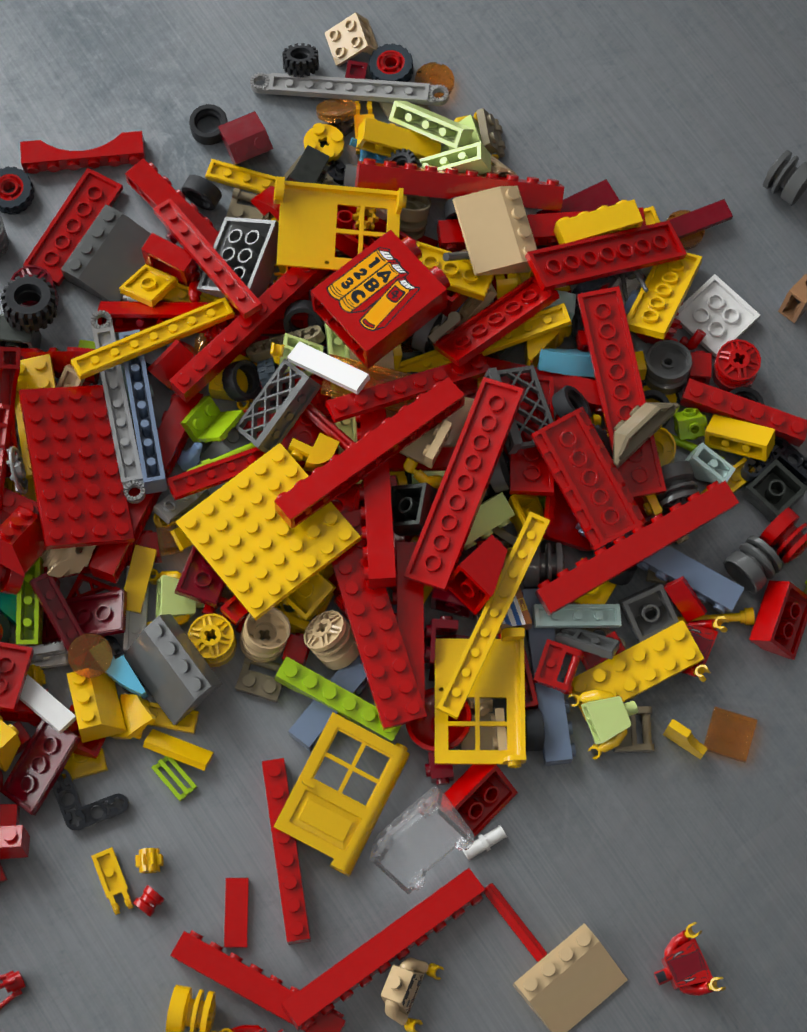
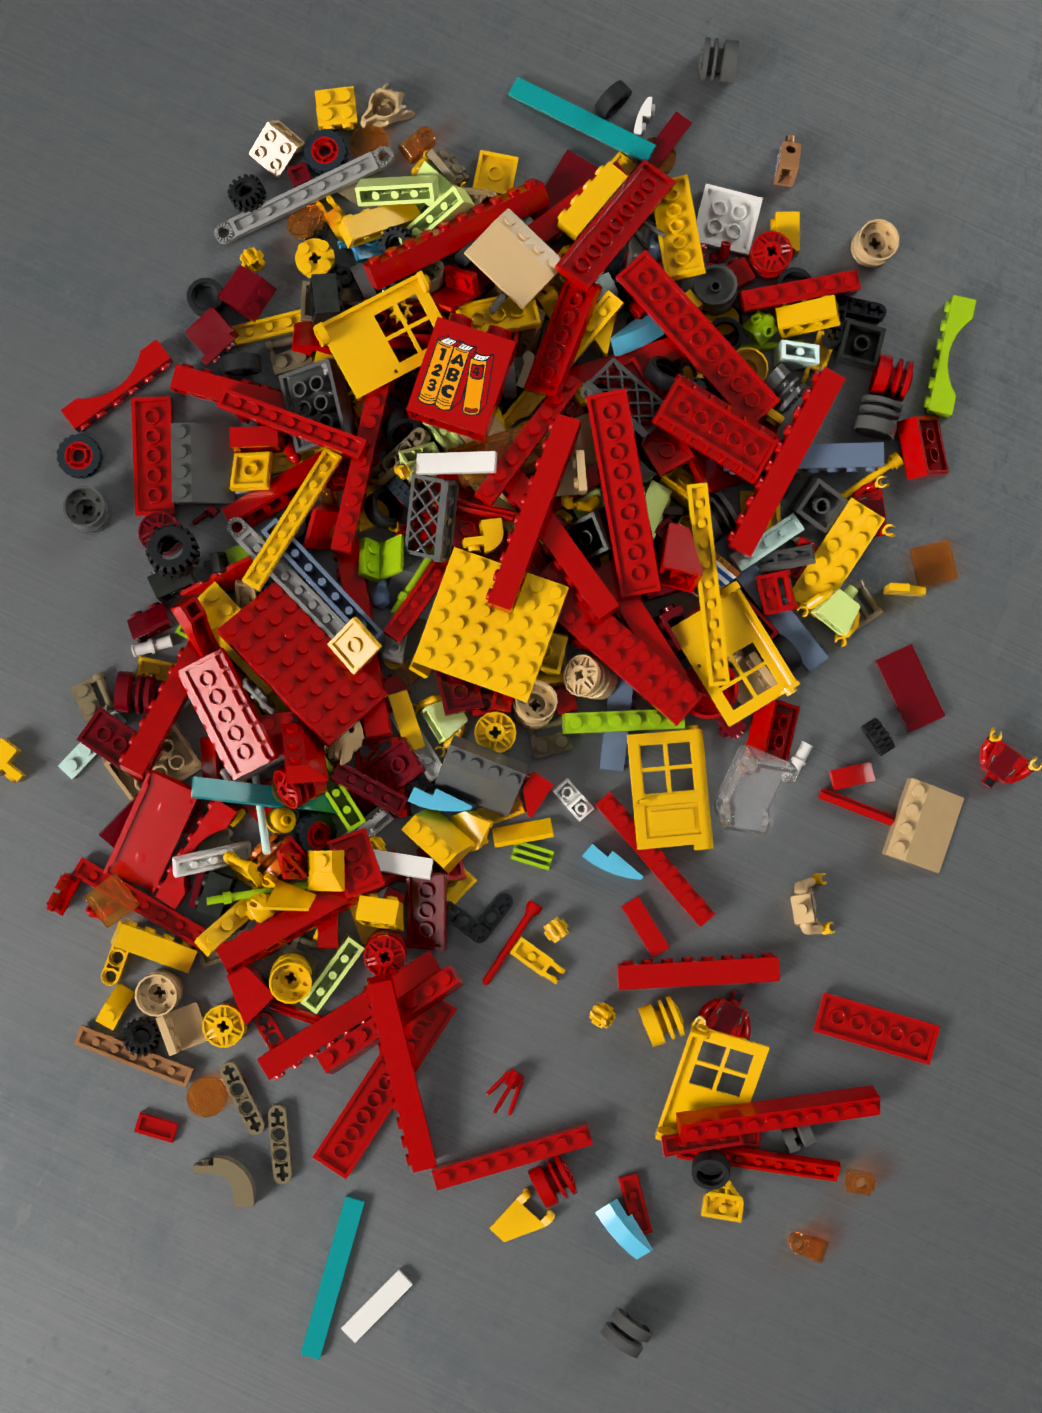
camera: 35 degrees left, 15 degrees up
clear orange tile [68,634,113,679] -> none
red wheel [133,885,165,917] -> none
red brick [282,868,486,1030] -> none
dark tan wedge [613,402,680,469] -> none
red tile [664,576,707,622] -> none
none -> dark red bracket [186,307,240,365]
none -> dark red hand [192,506,220,525]
none -> dark grey tile [204,552,228,573]
none -> yellow gear [240,247,266,273]
none -> yellow plate [315,86,359,132]
none -> yellow tile [327,617,382,675]
none -> tan piece [360,83,415,128]
none -> clear orange piece [398,126,436,164]
none -> red bracket [431,265,480,312]
none -> yellow plate [472,150,519,195]
none -> red piece [482,899,543,985]
none -> teal tile [508,77,656,162]
none -> red slope [522,771,554,818]
none -> white slope [551,777,594,822]
none -> medium azure slope [582,844,643,880]
none -> yellow gear [589,1002,616,1028]
none -> black tyre [595,80,632,119]
none -> white slope [633,97,655,137]
none -> yellow slope [770,212,800,256]
none -> red slope [829,762,876,791]
none -> black tyre [861,718,895,756]
none -> dark red tile [875,644,945,733]

